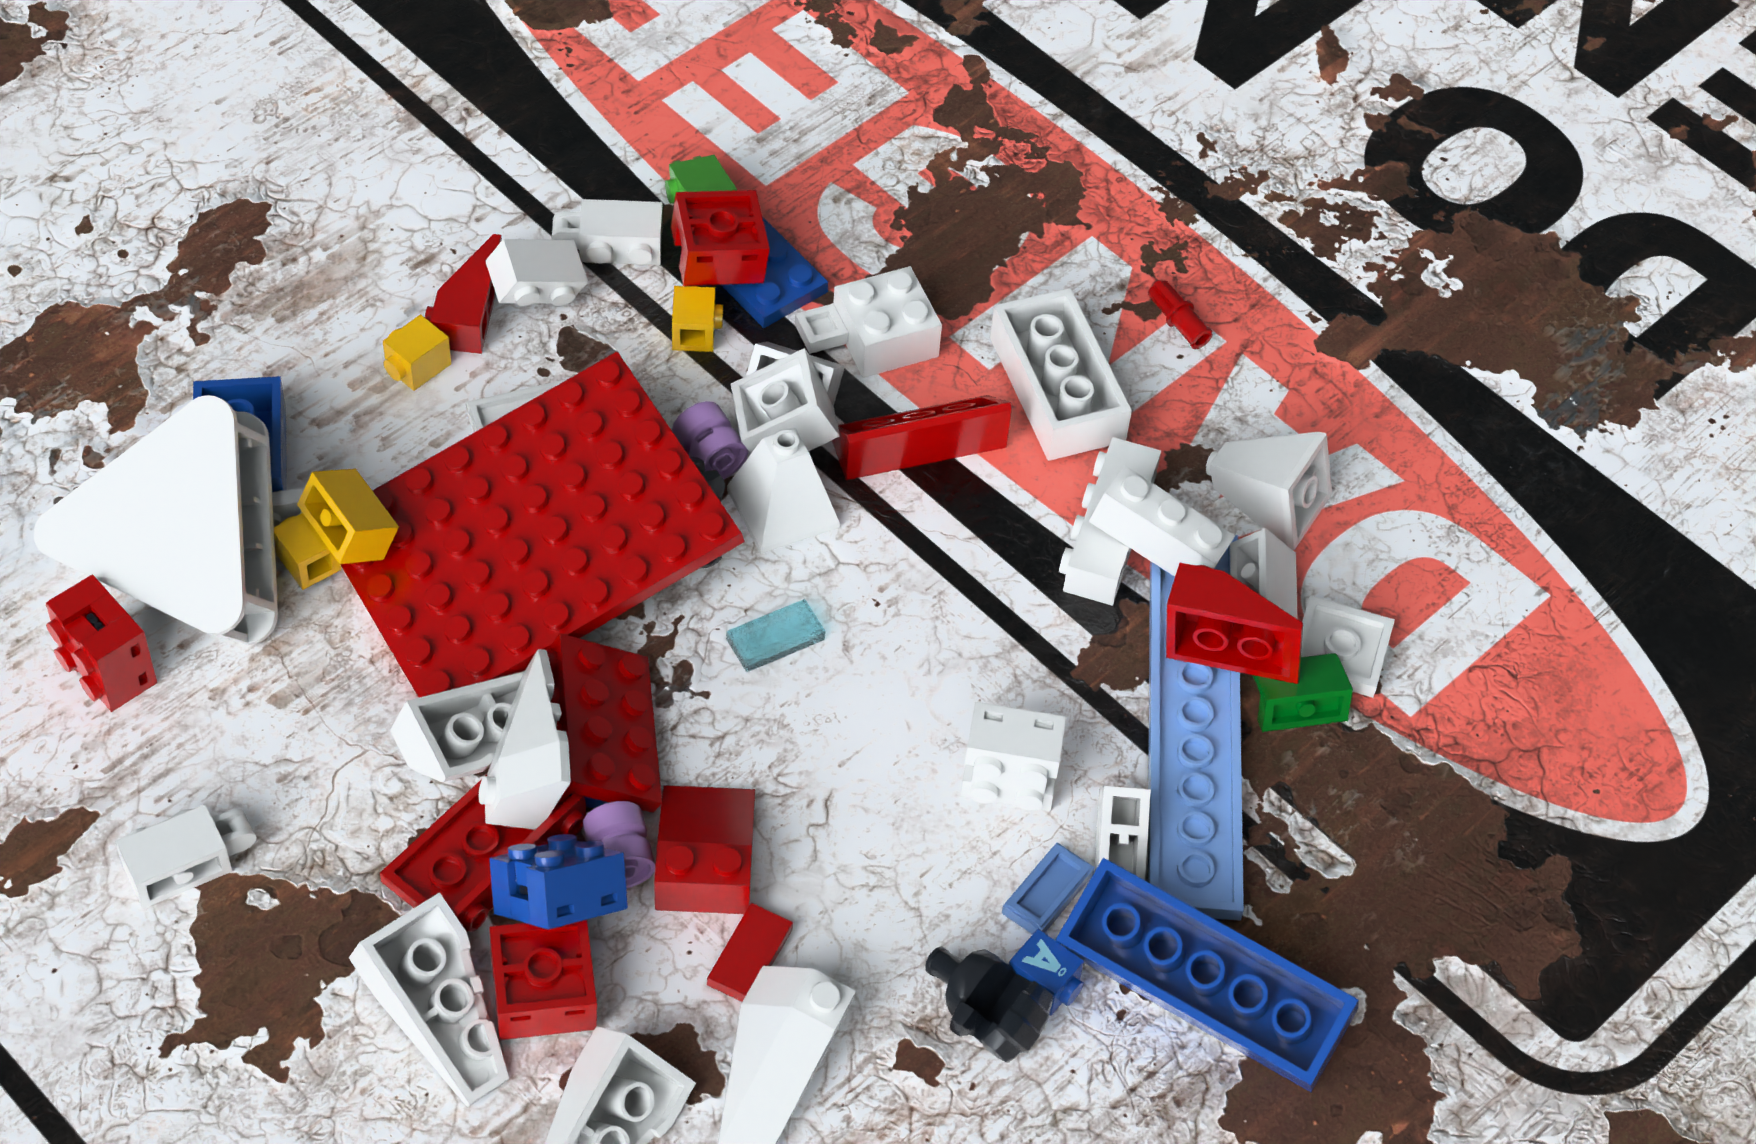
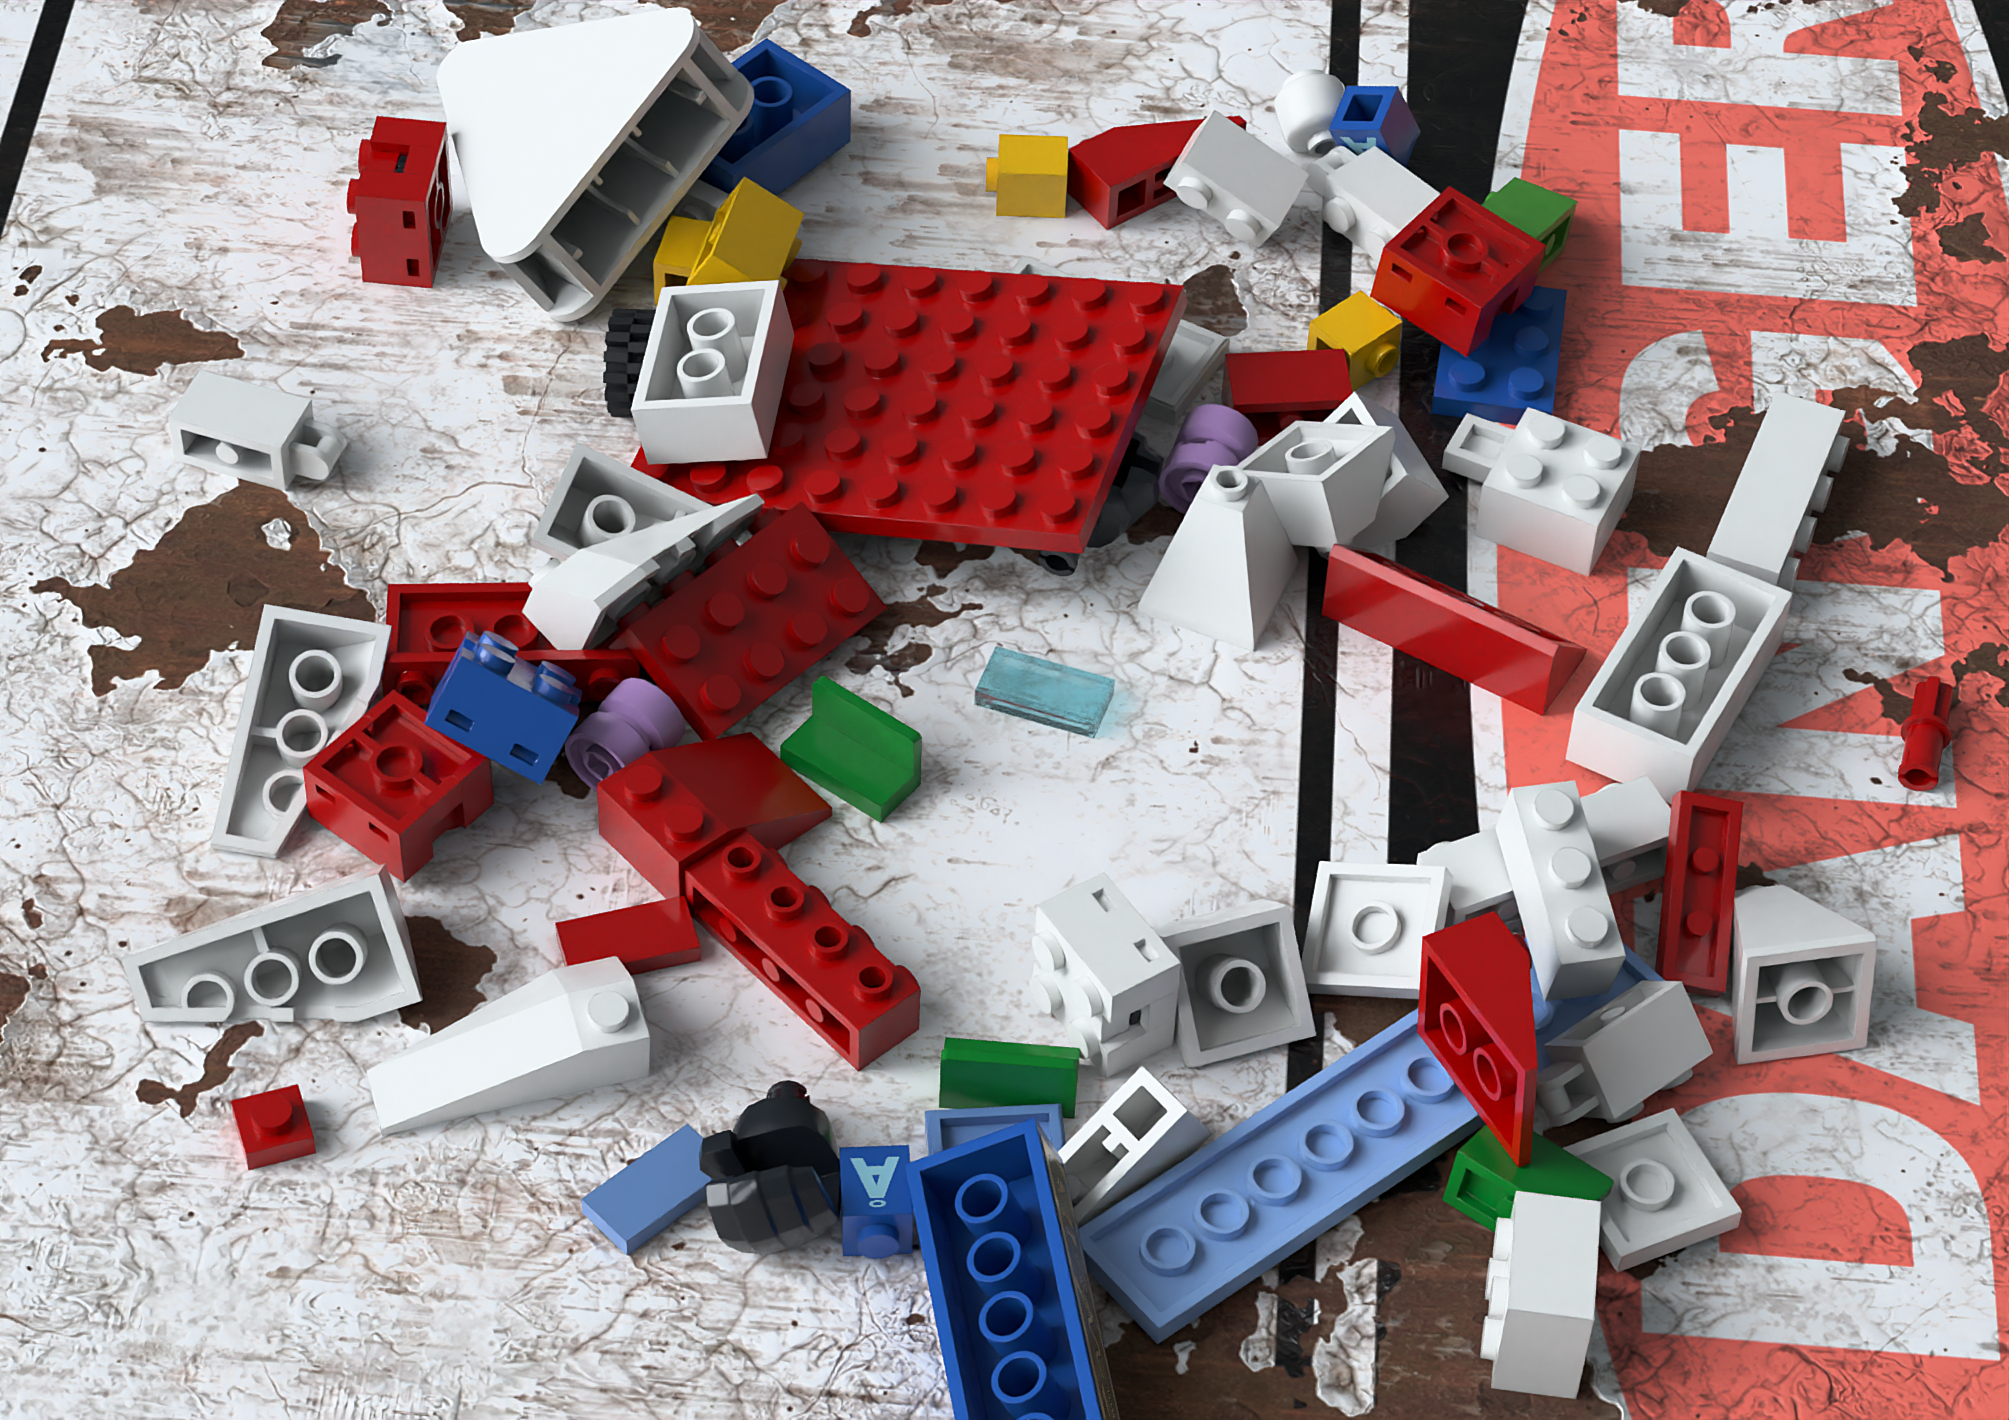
camera: 50 degrees right, 5 degrees down
none -> medium blue tile [581,1123,715,1256]
none -> black tyre [603,308,656,418]
none -> white brick [631,280,794,465]
none -> red brick [684,830,921,1072]
none -> green panel [780,675,922,823]
none -> green panel [939,1037,1080,1119]
none -> white slope [1151,899,1316,1068]
none -> red brick [1221,349,1353,446]
none -> white head [1274,69,1345,157]
none -> white plate [1301,861,1453,999]
none -> blue brick [1329,86,1421,168]
none -> white brick [1480,1191,1601,1399]
none -> red plate [1655,790,1744,998]
none -> white brick [1706,390,1850,592]

